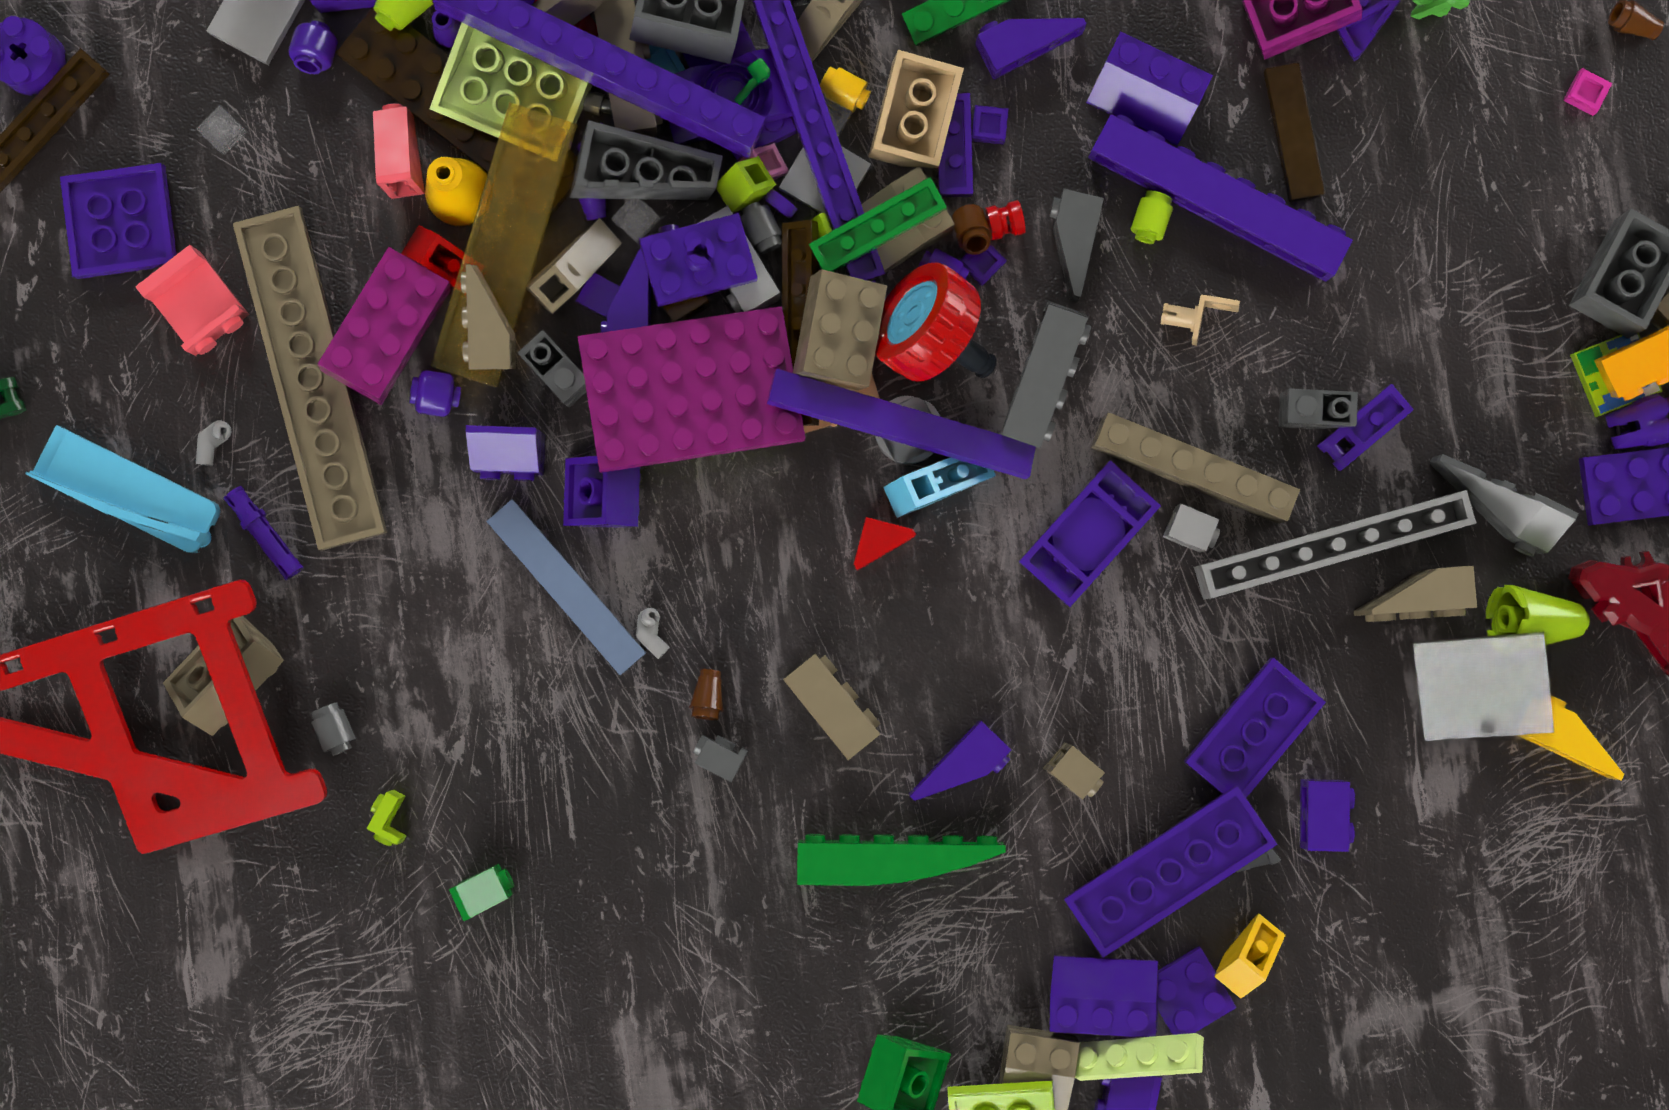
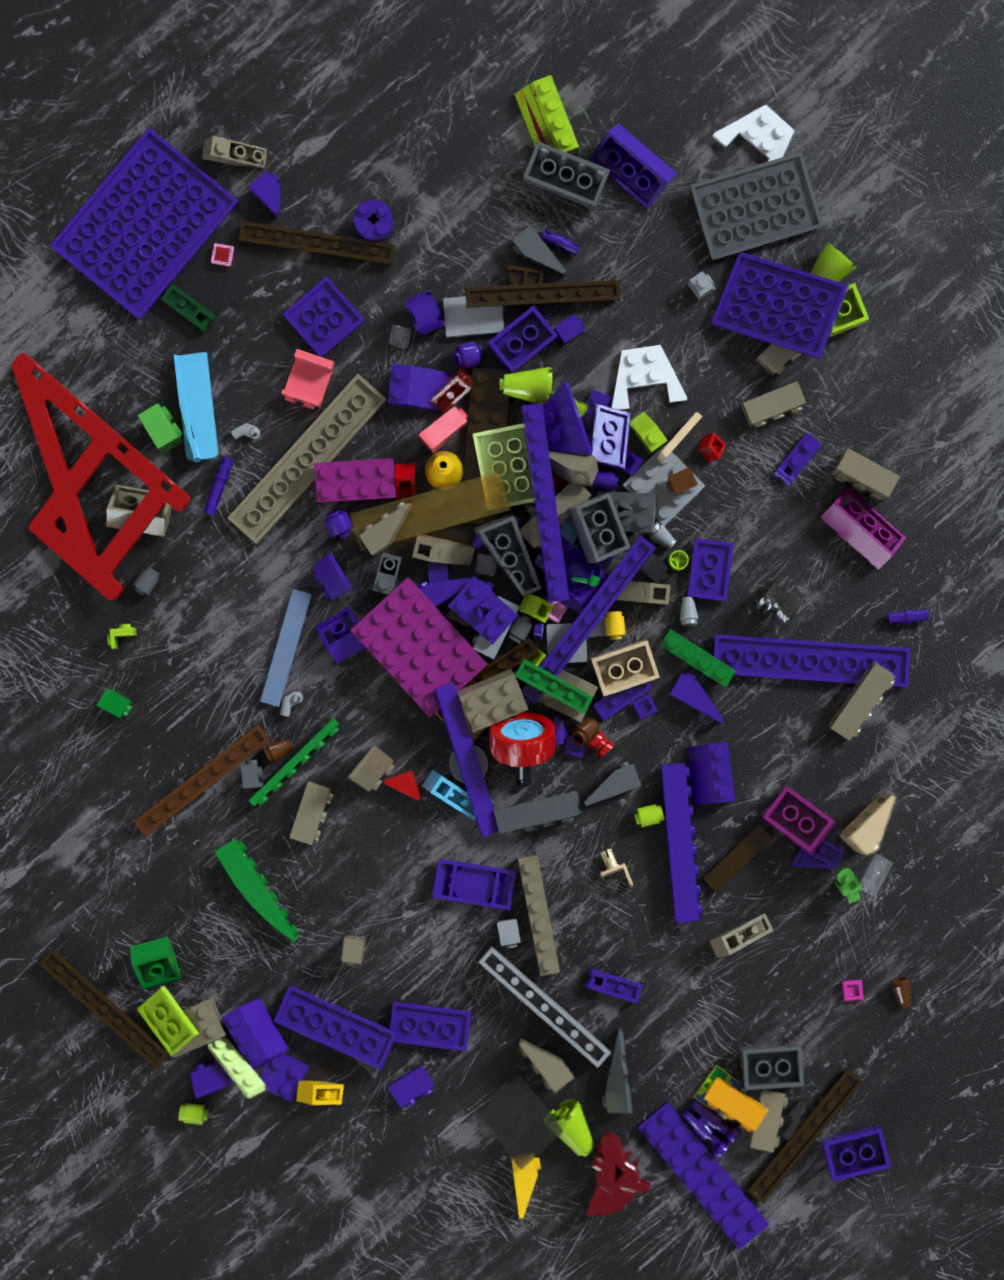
camera: 60 degrees right, 0 degrees up
dark purple cone [432,11,462,48] -> none
dark purple slope [908,720,1011,801] -> none
dark grey slope [1279,388,1358,429] -> none
none -> reddish brown plate [133,725,270,837]
none -> bright green brick [138,403,183,454]
none -> green plate [249,718,340,806]
none -> dark tan slope [349,746,395,792]
none -> dark purple slope [388,364,451,412]
none -> dark purple brick [405,289,445,335]
none -> clear red slope [431,367,474,413]
none -> dark tan slope [709,913,774,958]

